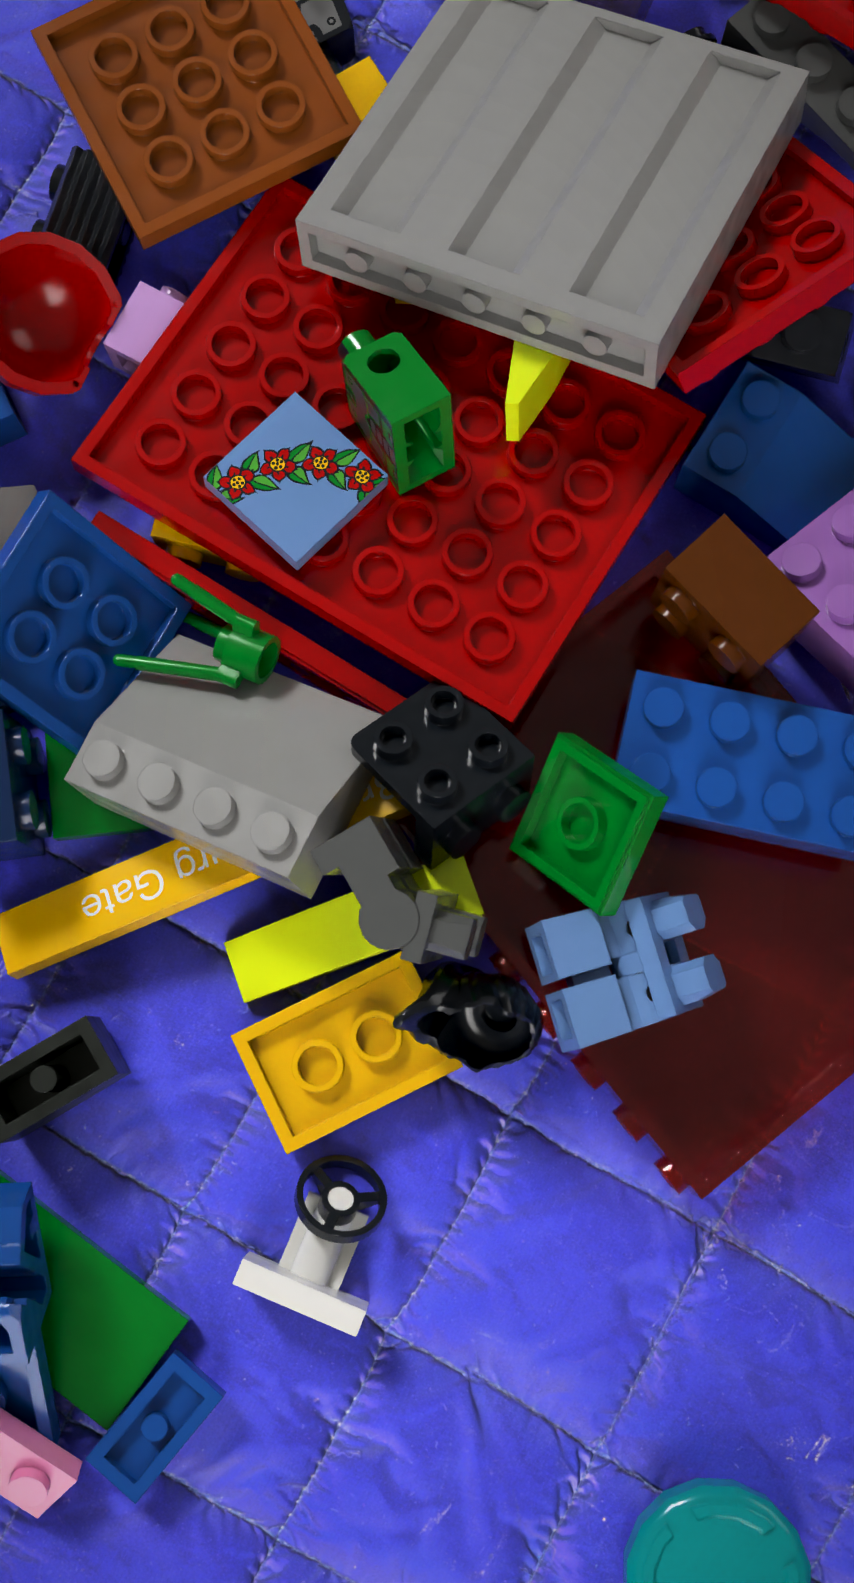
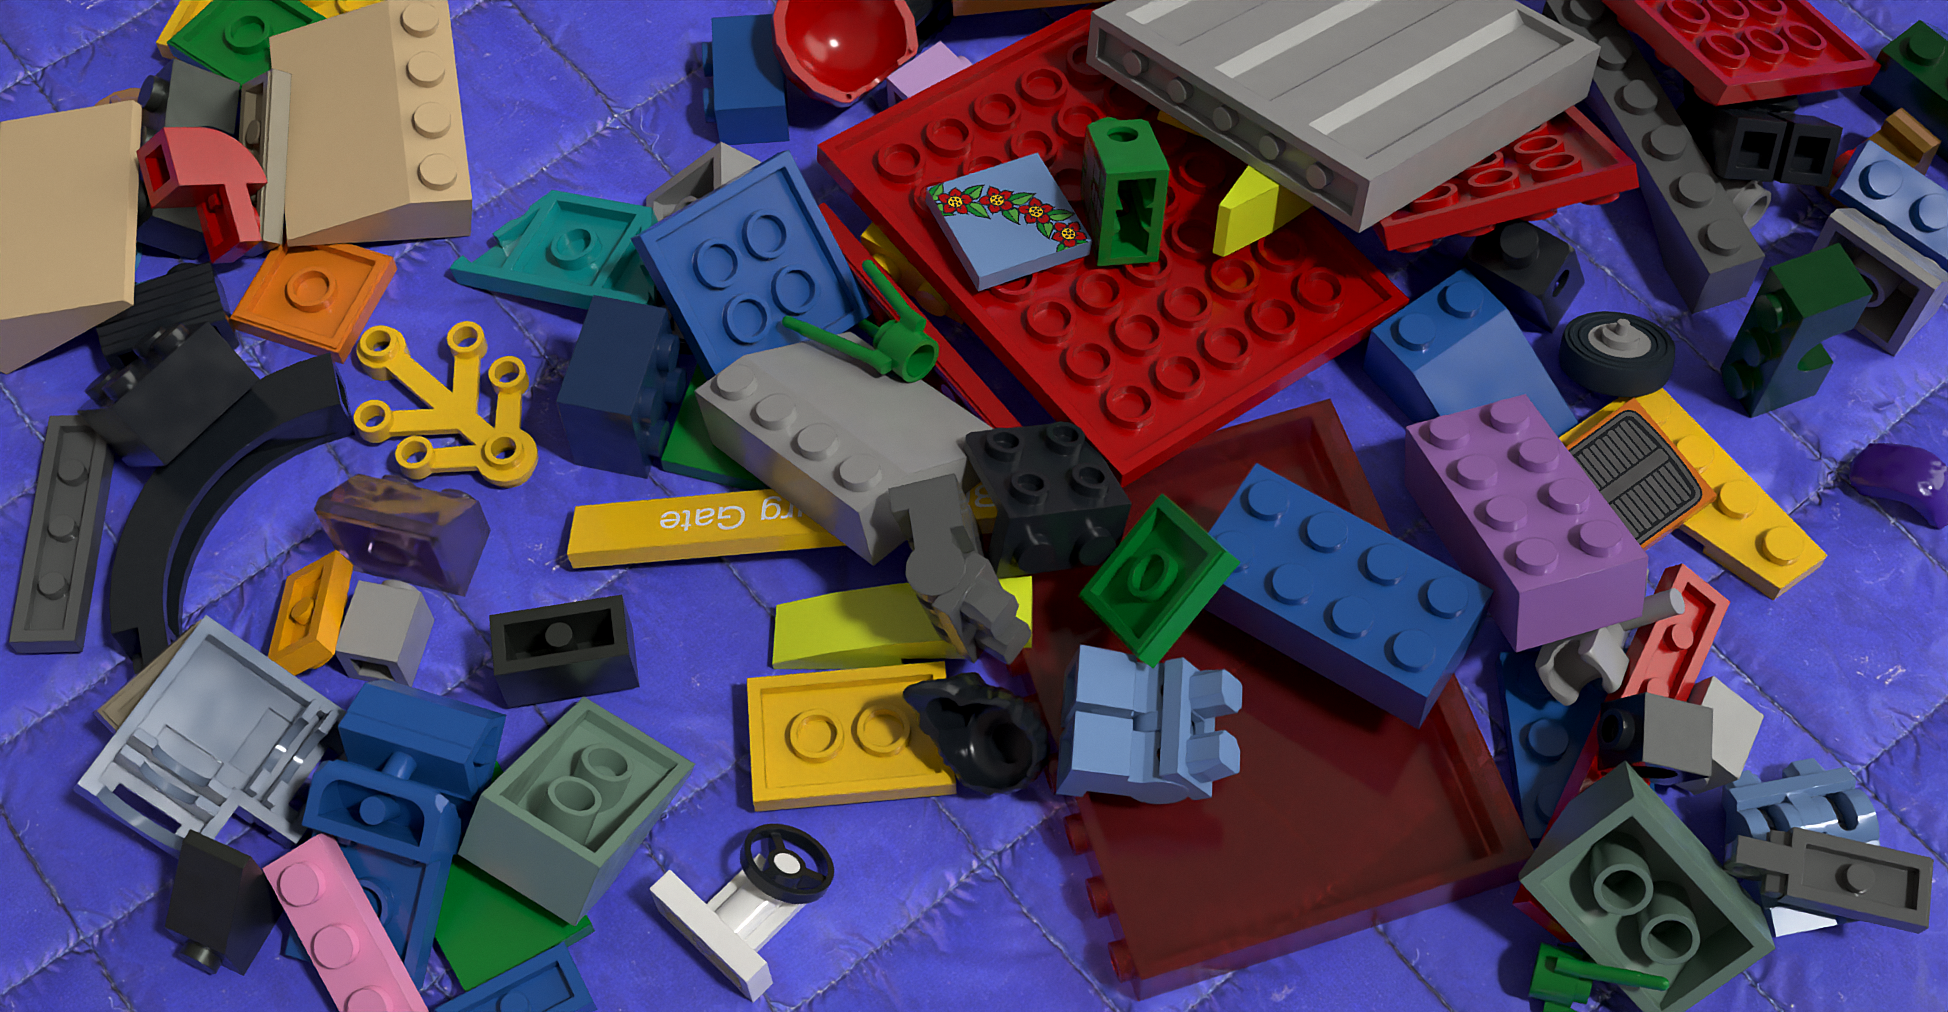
camera: 20 degrees right, 20 degrees down
reddish brown brick [650,513,820,691] -> none
none -> sand green slope [458,697,695,926]

